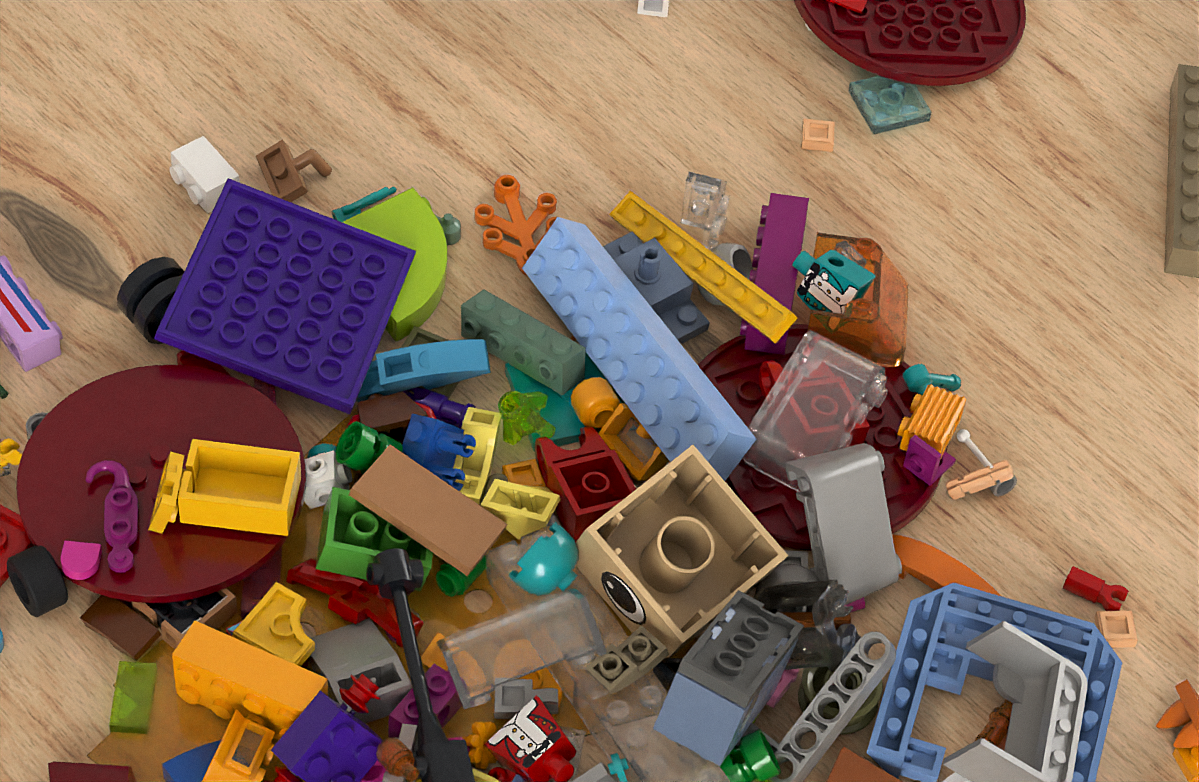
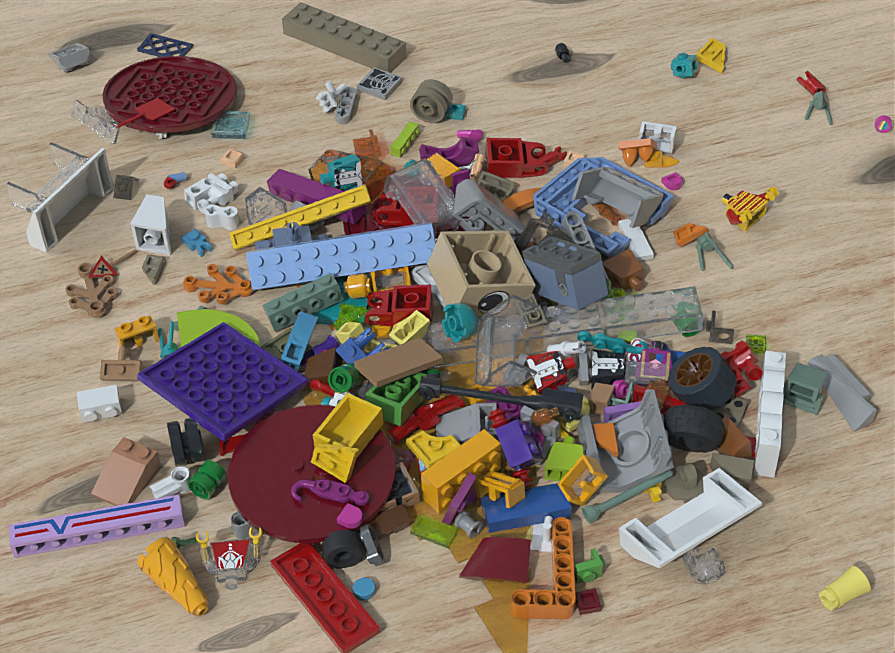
camera: 60 degrees left, 5 degrees down
none -> medium nougat plant [65,263,118,318]
none -> piece [88,249,137,279]
none -> nougat slope [91,437,161,506]
none -> clear smoke bracket [113,175,139,200]
none -> light orange window [114,315,159,347]
none -> white slope [130,194,172,255]
none -> dark tan tile [142,254,166,285]
none -> white piece [149,467,191,499]
none -> arm [164,172,186,189]
none -> dark azure plate [181,229,212,257]
none -> white hips [184,173,239,214]
none -> green wheel [188,460,227,500]
none -> white axle [204,205,240,230]
none -> white arm [316,81,346,112]
none -> light grey beam [335,87,357,124]
none -> clear orange bracket [353,129,381,166]
none -> light grey tile [357,67,402,100]
none -> dark grey plate [358,523,385,567]
none -> lime piece [390,121,420,158]
none -> dark tan wheel [410,79,453,123]
none -> magenta arch [419,136,479,167]
none -> magenta plate [441,472,478,527]
none -> teal tile [446,103,466,120]
none -> light grey bush [454,511,483,539]
none -> dark pink arm [457,129,483,141]
none -> dark tan slope [477,171,515,201]
none -> red brick [485,138,548,178]
none -> white pin [547,340,586,357]

